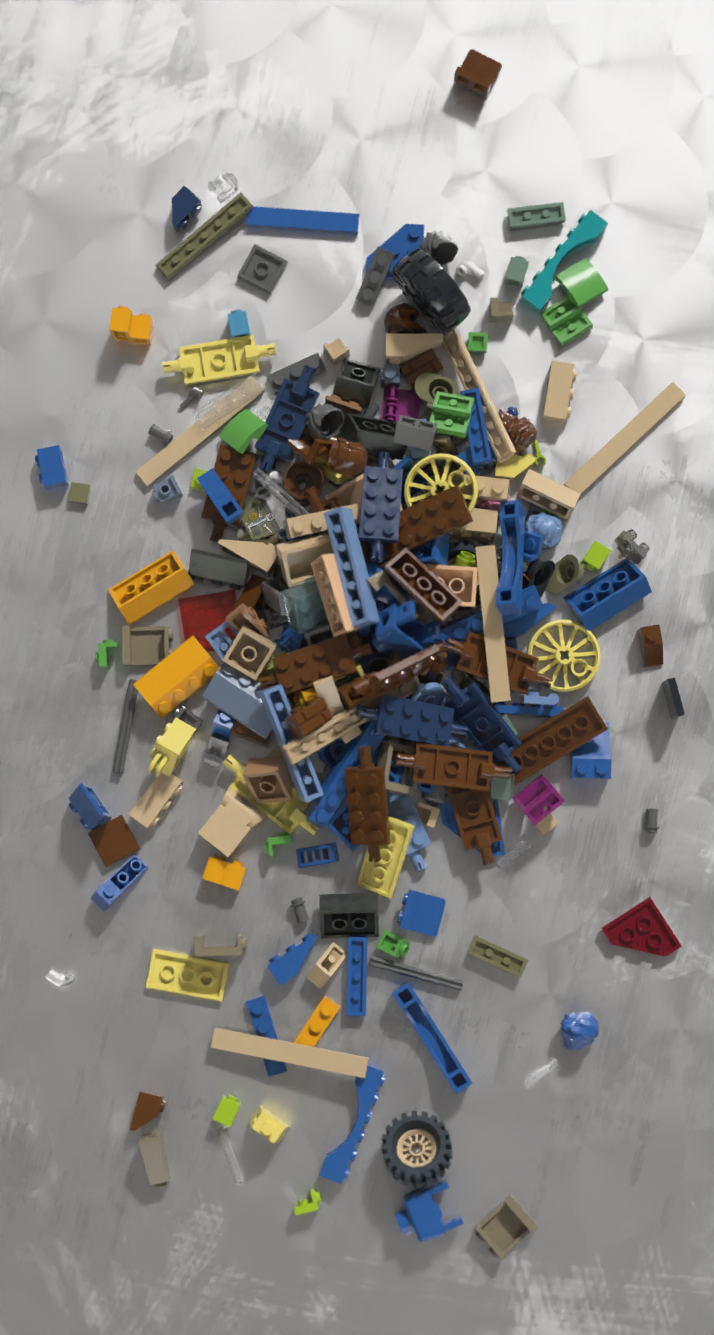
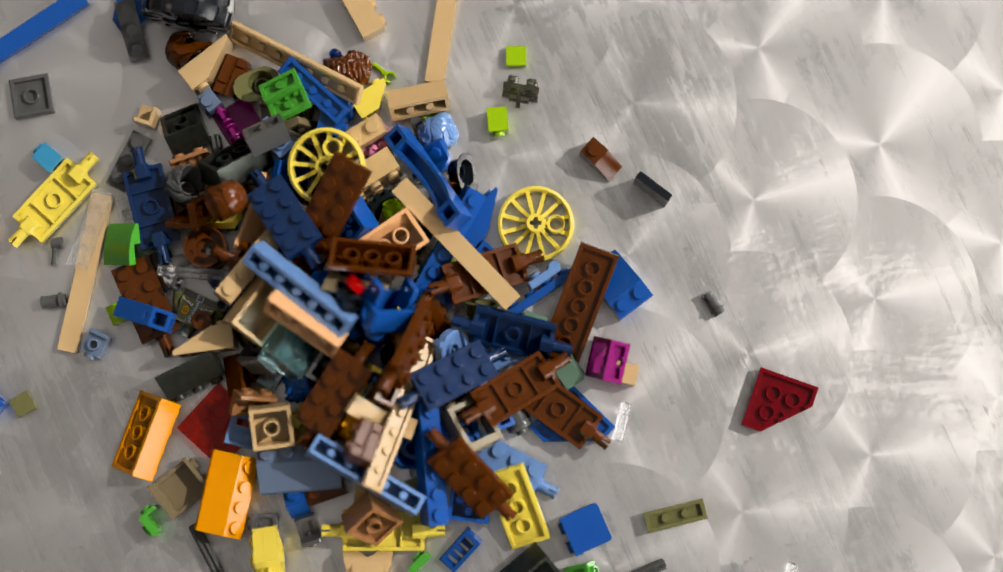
camera: 35 degrees left, 0 degrees up
tan panel [416,802,440,828] -> none
bright green plate [468,332,488,353] -> none
olive piece [547,554,586,593] -> none
blue hair [560,1012,599,1050] -> none
blue slope [563,558,652,631] -> none
none -> reddish brown tile [191,310,213,331]
none -> black wheel [336,284,364,314]
none -> red tile [345,274,366,294]
none -> lime tile [506,46,526,67]

